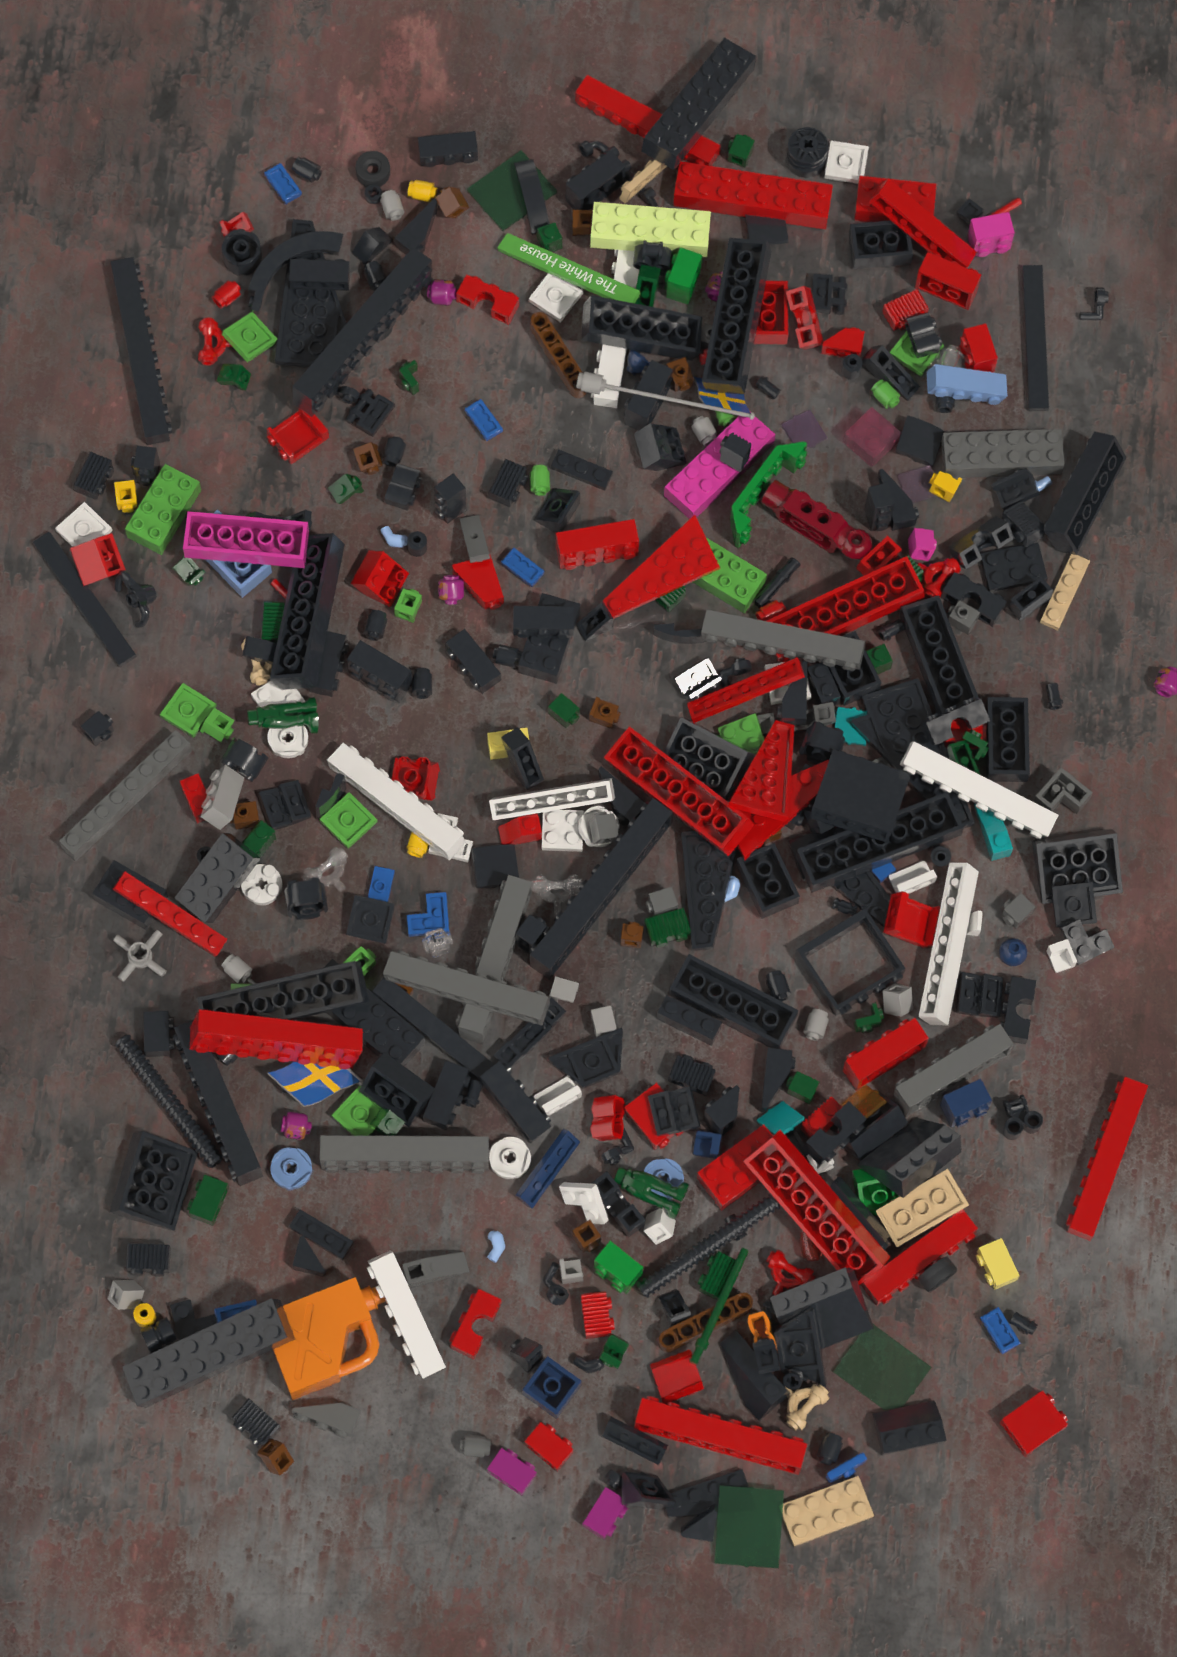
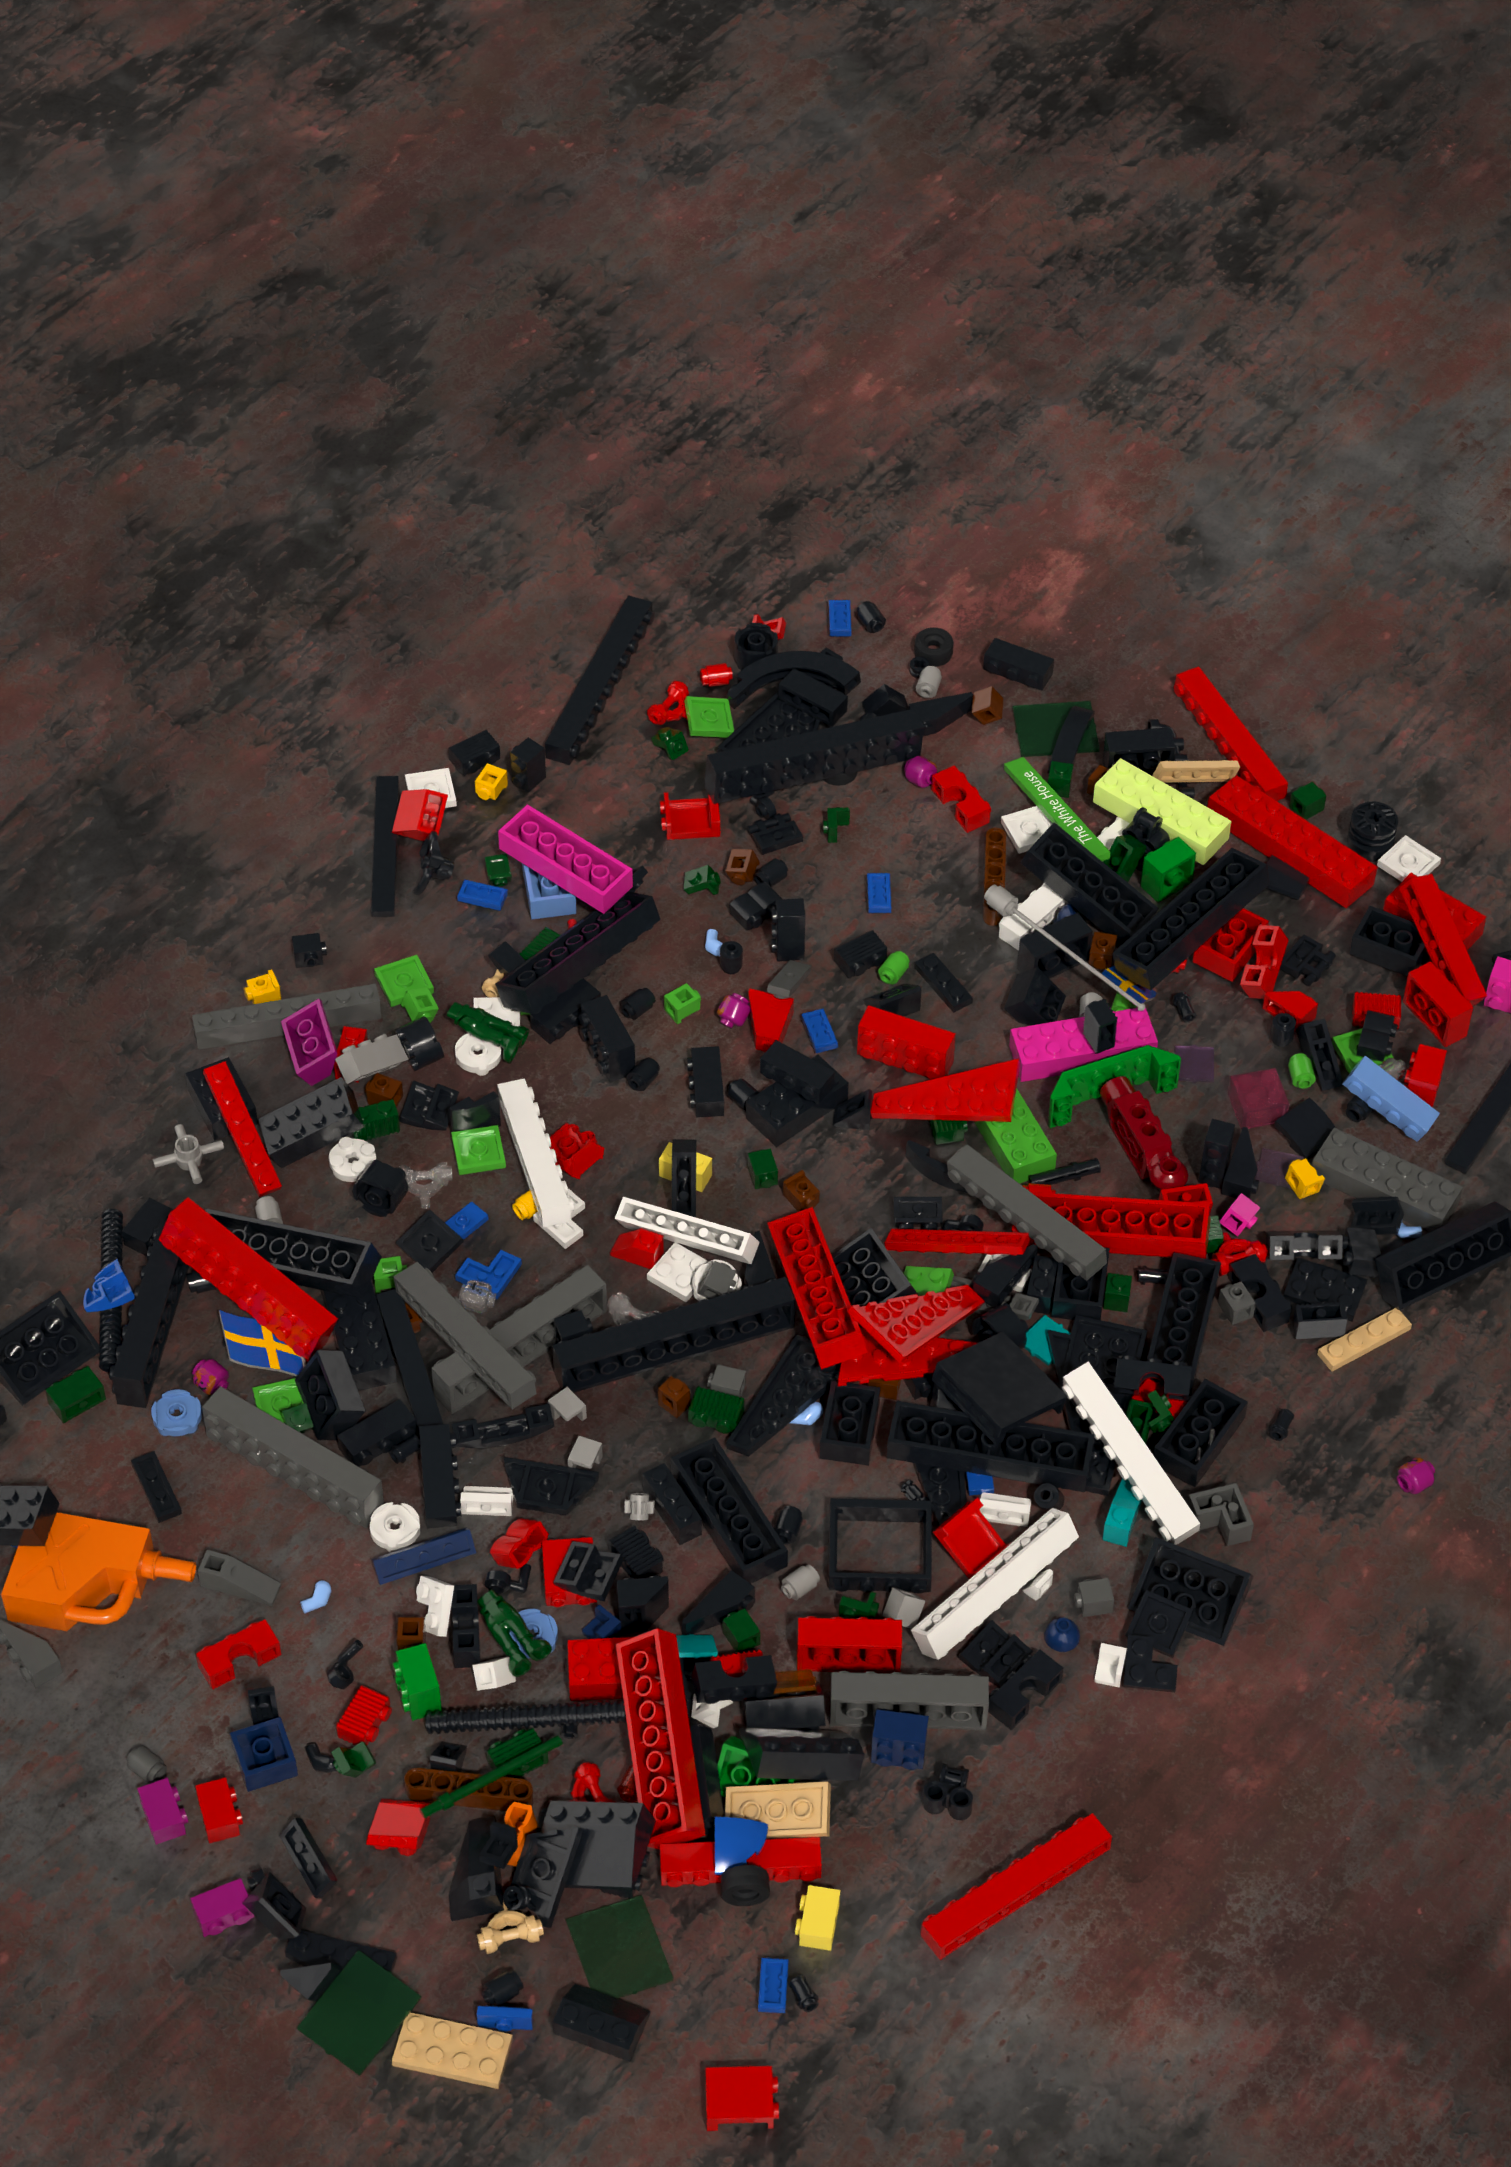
camera: 35 degrees right, 20 degrees down
bright green brick [125,464,201,555] -> none
black slope [293,1235,326,1277] -> none
red slope [351,550,409,607] -> none
white brick [367,1250,446,1378] -> none
yellow brick [408,180,437,202] -> none
black slope [471,844,519,888] -> none
light grey panel [559,1258,583,1284] -> none
red brick [634,1396,807,1475] -> none
black brick [641,37,757,170] -> none
none -> blue brick [83,1259,135,1312]
none -> yellow brick [244,970,281,1004]
none -> magenta slope [281,999,338,1086]
none -> blue plate [457,880,508,911]
none -> light grey gear [624,1493,655,1520]
none -> blue brick [715,1817,768,1875]

